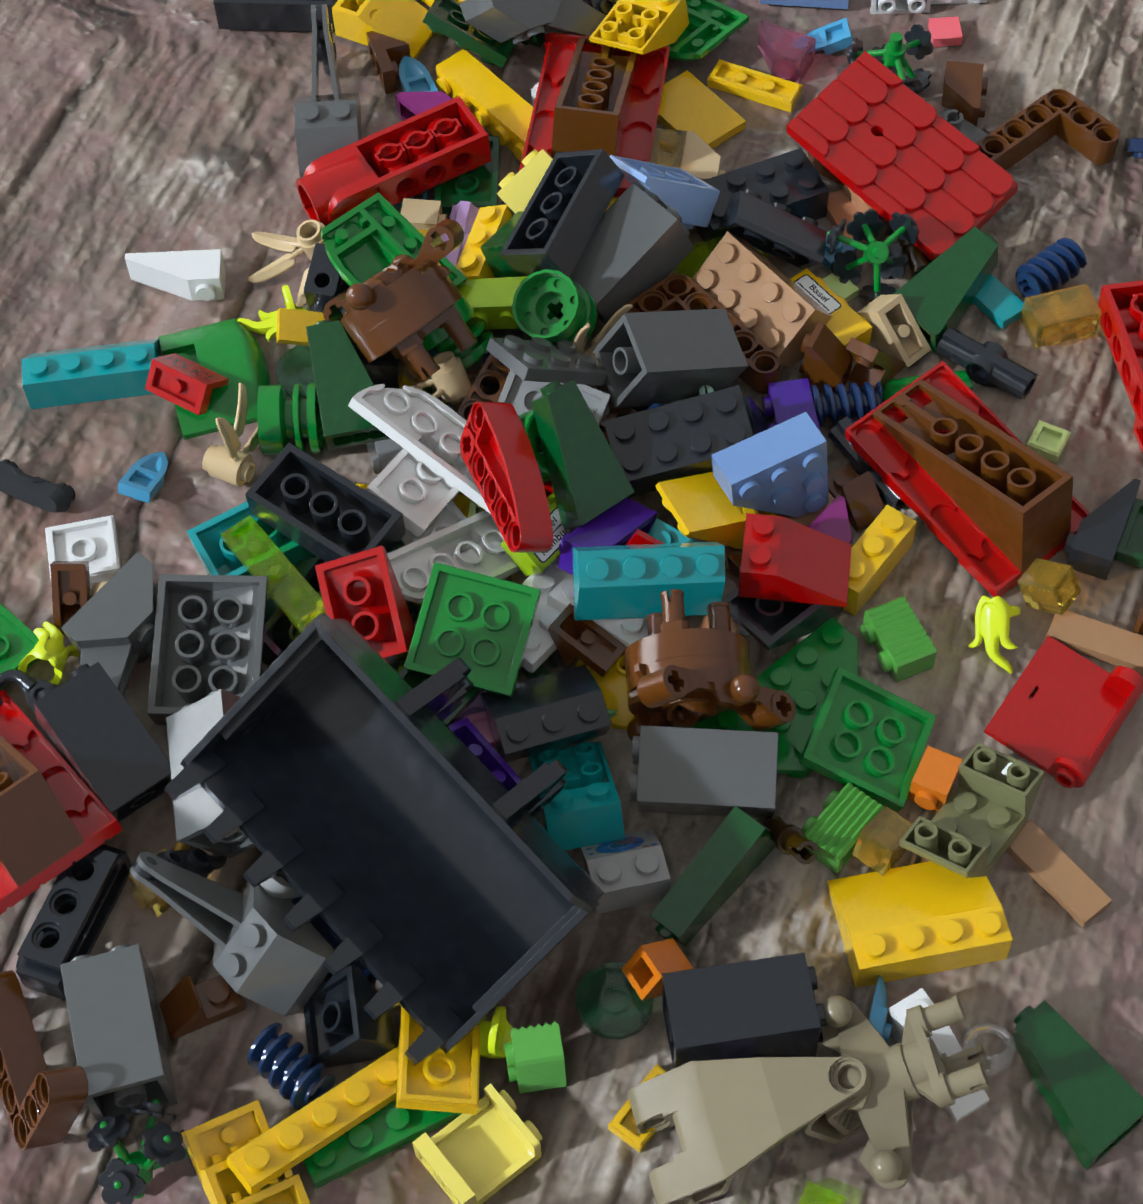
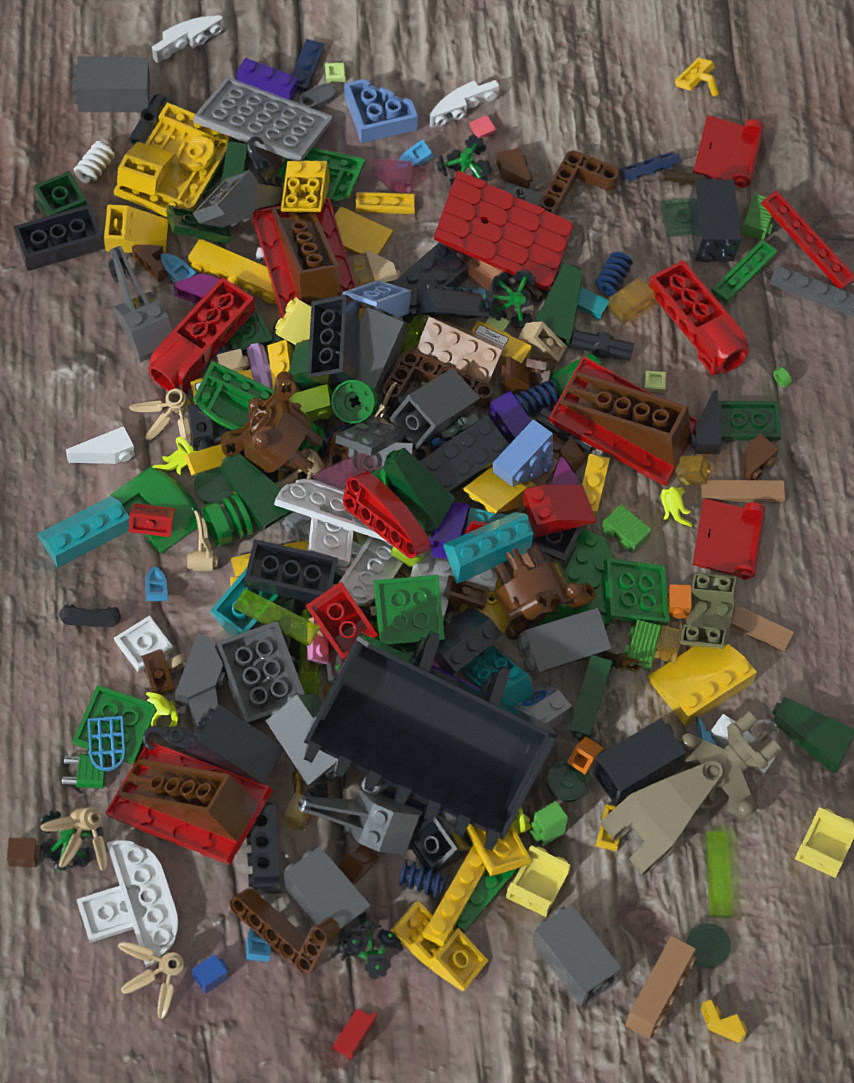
camera: 30 degrees left, 5 degrees up
none -> clear pink slope [312,456,359,490]

